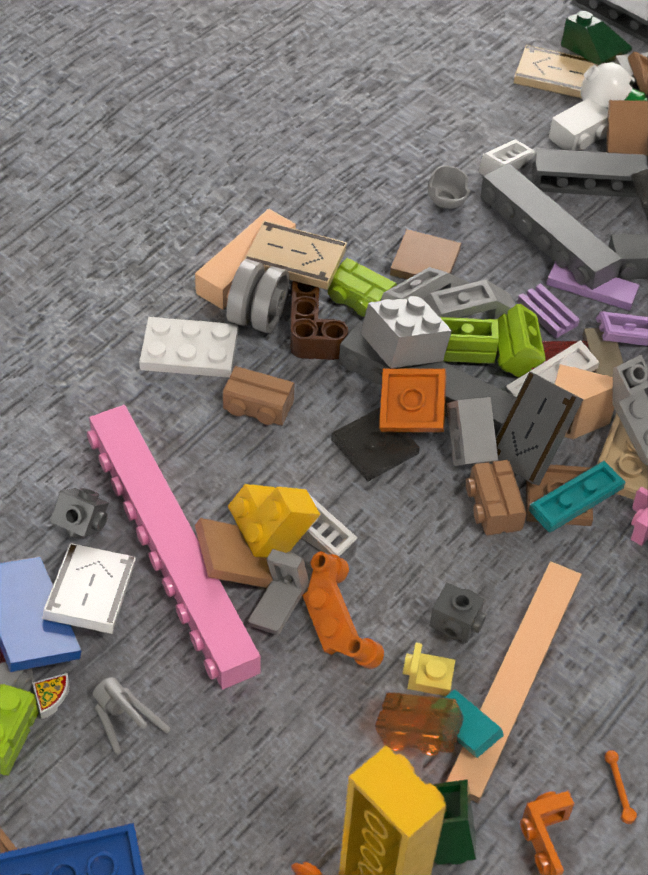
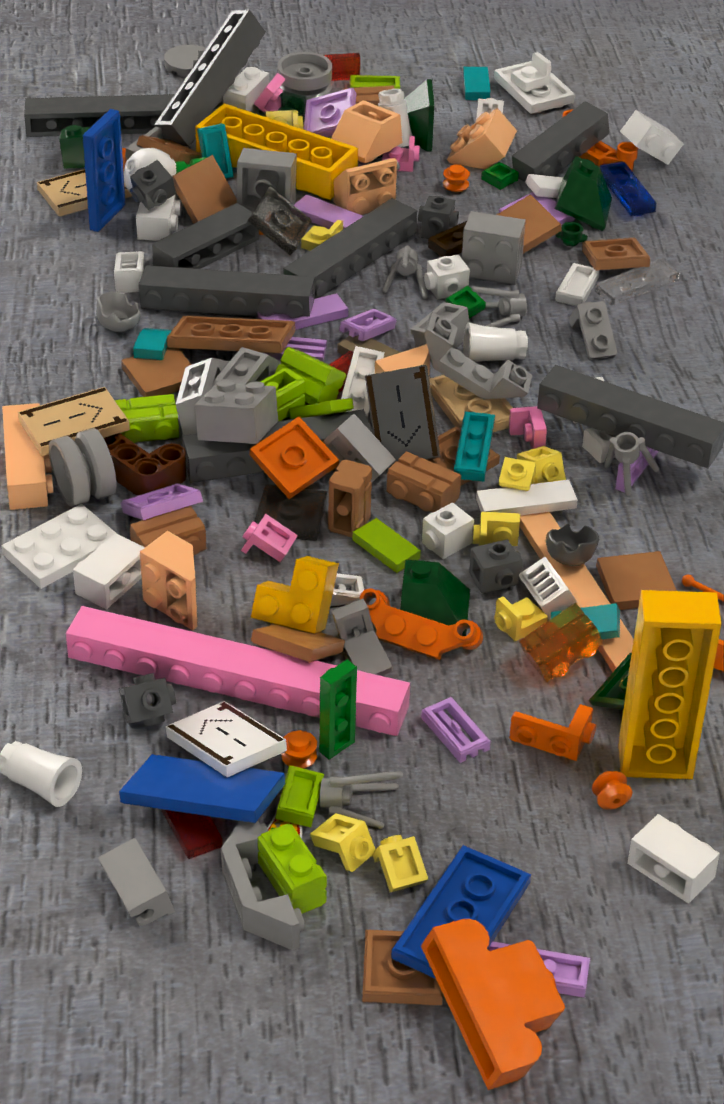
camera: 45 degrees left, 10 degrees down
none -> white brick [73,533,145,610]
none -> blue tile [83,109,125,232]
none -> lavender tile [120,483,203,520]
none -> dark grey brick [130,160,176,210]
none -> teal slope [133,328,172,360]
none -> light nougat slope [140,531,197,630]
none -> medium nougat tile [167,316,295,353]
none -> bright pink bracket [241,514,298,562]
none -> lime tile [275,765,324,828]
none -> orange wheel [281,730,317,769]
none -> lime tile [289,398,354,419]
none -> light yellow bracket [310,813,376,872]
none -> green plate [319,660,357,760]
none -> medium nougat brick [328,459,372,537]
none -> lime tile [352,518,421,573]
none -> light yellow bracket [372,835,428,893]
none -> dark green slope [400,560,470,636]
none -> lavender tile [421,697,491,763]
none -> white brick [422,502,474,559]
none -> light yellow bracket [473,512,520,546]
none -> white tile [476,480,578,516]
none -> light yellow bracket [499,457,536,491]
none -> orange bracket [509,704,596,761]
none -> light yellow bracket [517,446,566,484]
none -> white slope [519,557,577,621]
none -> dark grey hair [545,524,600,566]
none -> medium nougat tile [596,551,677,610]

